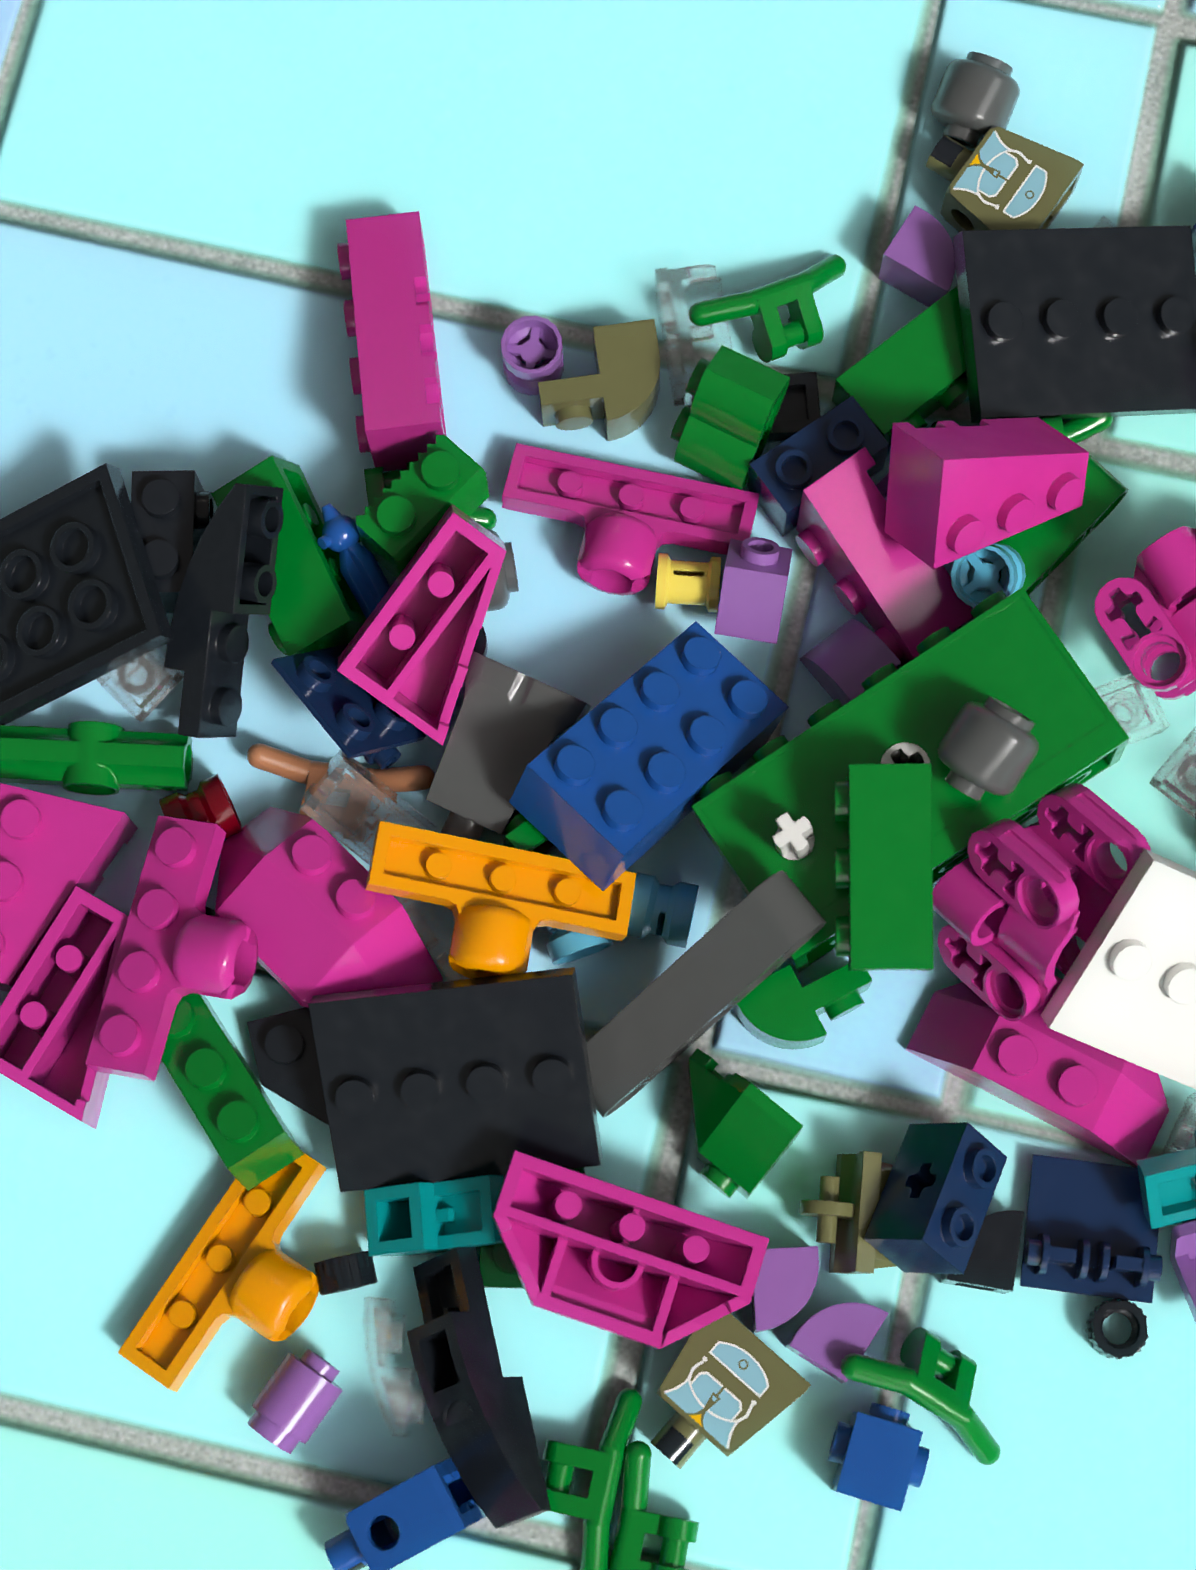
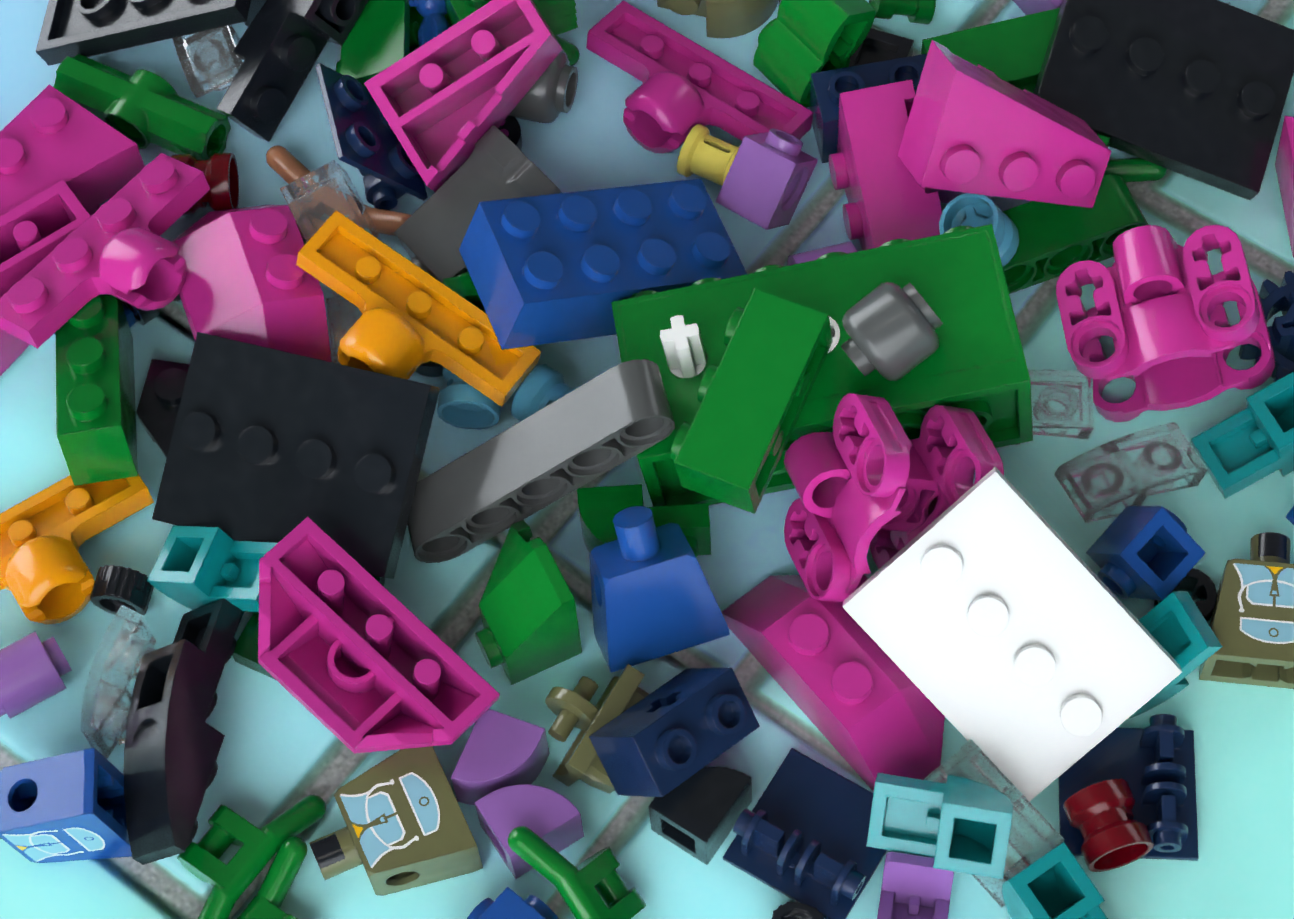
camera: 25 degrees right, 15 degrees down
none -> blue torso [589,506,730,673]

